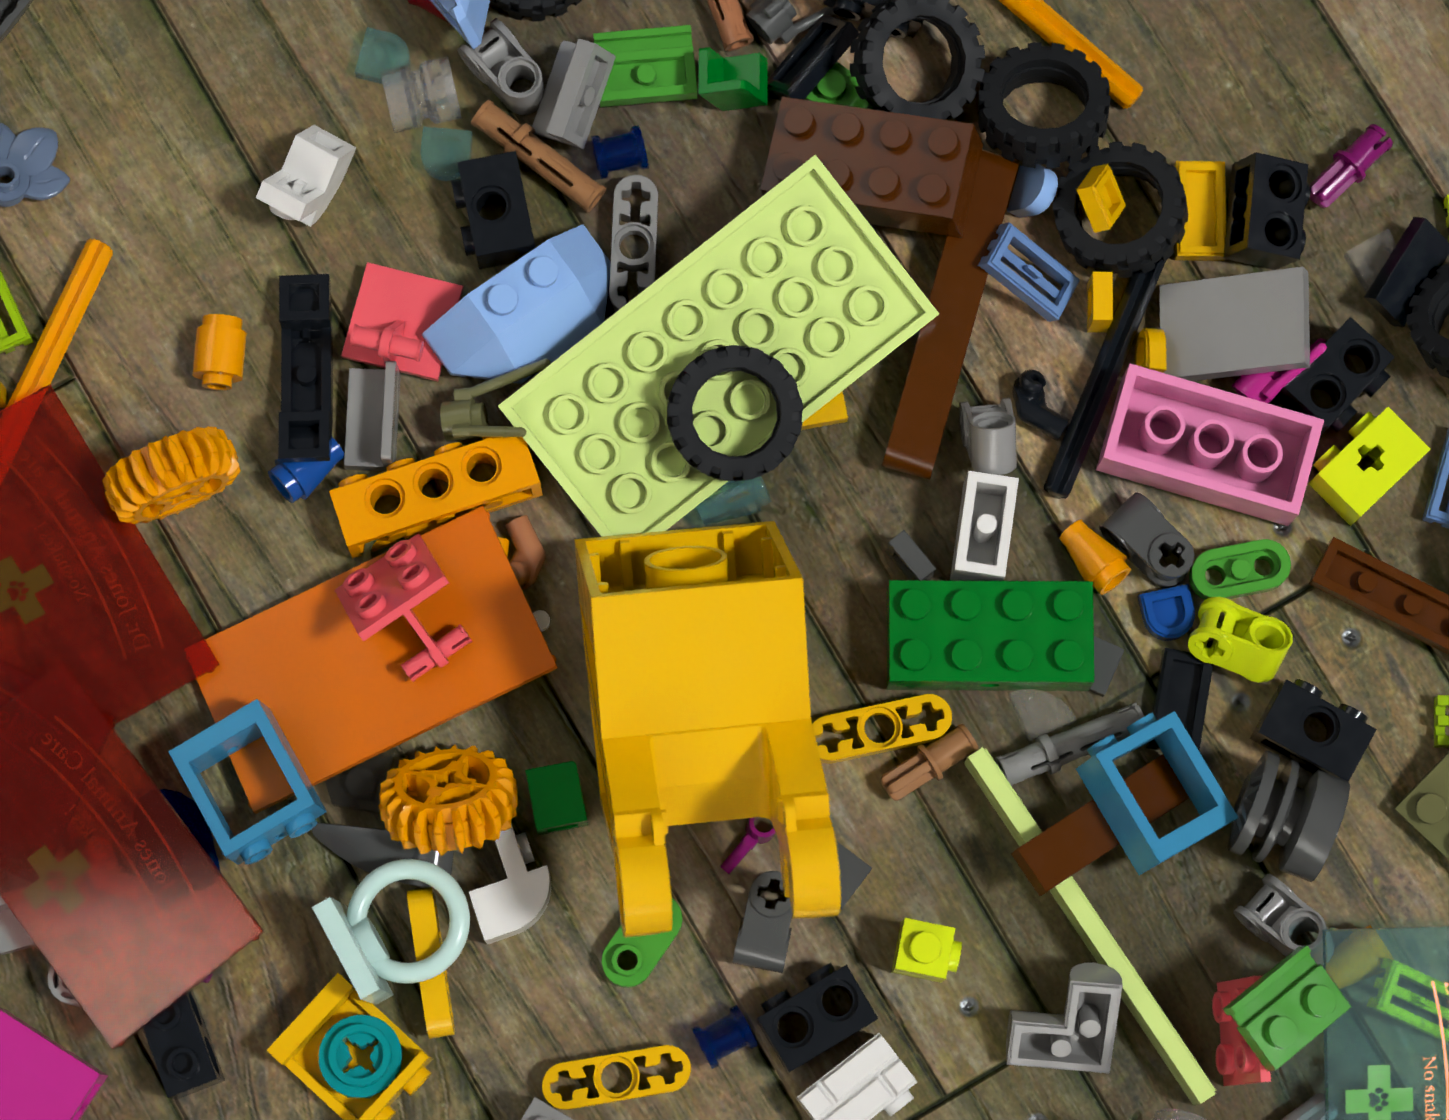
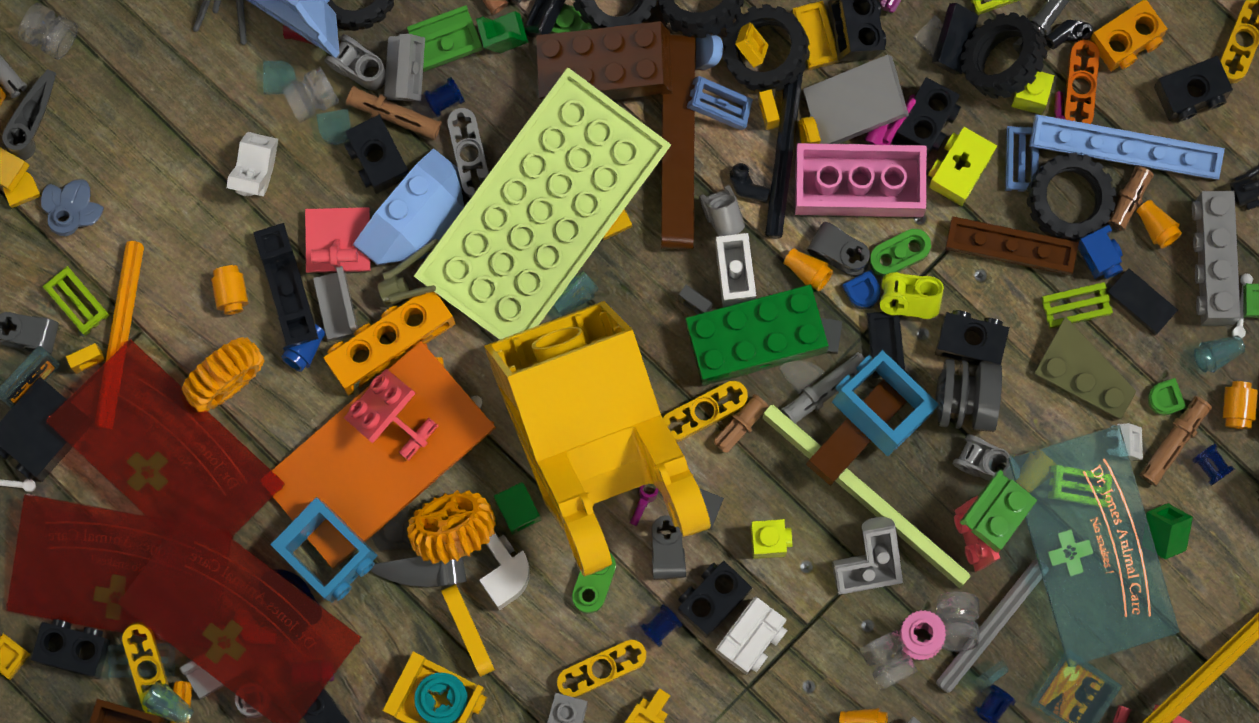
camera: 10 degrees left, 0 degrees up
light aqua tile [312,859,470,1005] -> none
nougat arm [505,515,546,590] -> none
black tyre [667,345,803,481] -> none

